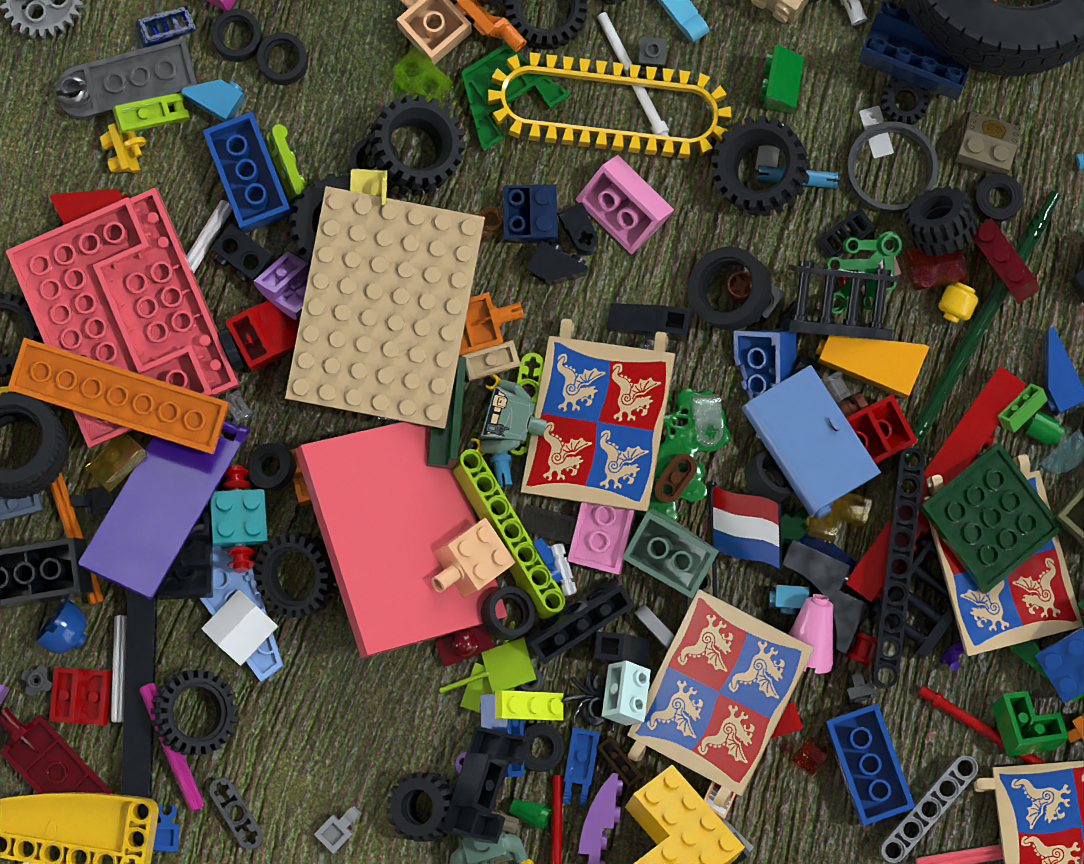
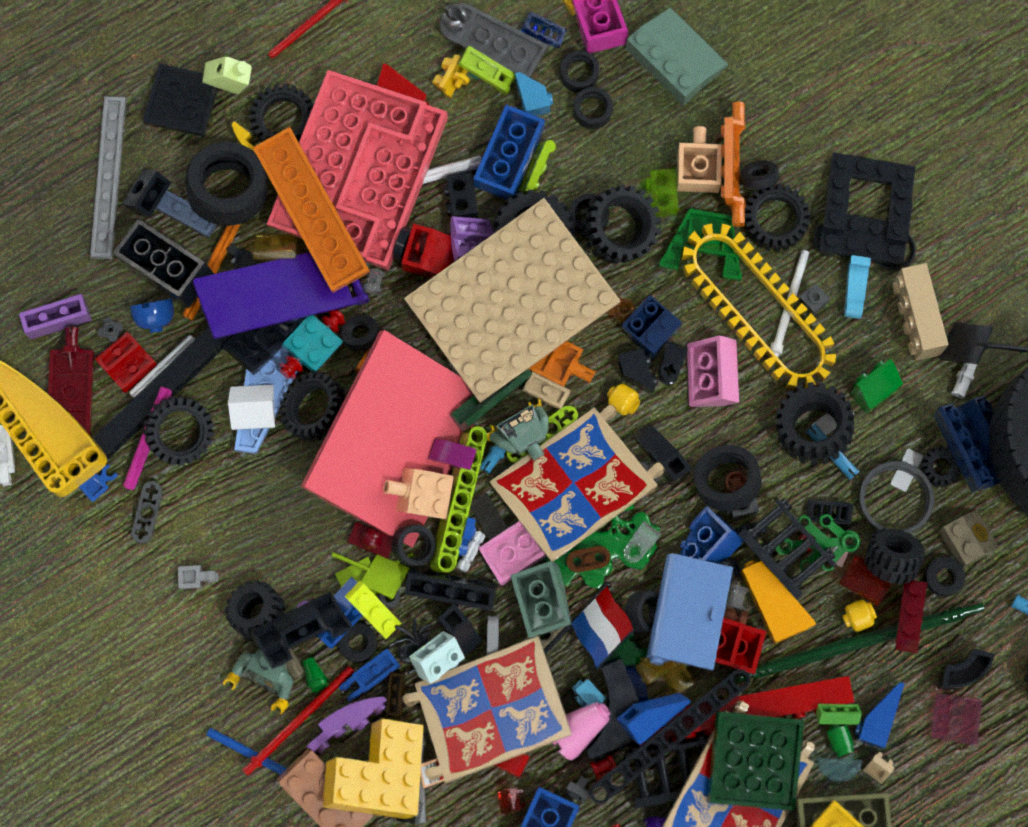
camera: 40 degrees right, 5 degrees down
light yellow bracket [350,169,387,205] -> none
none -> magenta slope [429,438,477,470]
none -> yellow head [607,383,640,416]
none -> blue slope [617,693,691,745]

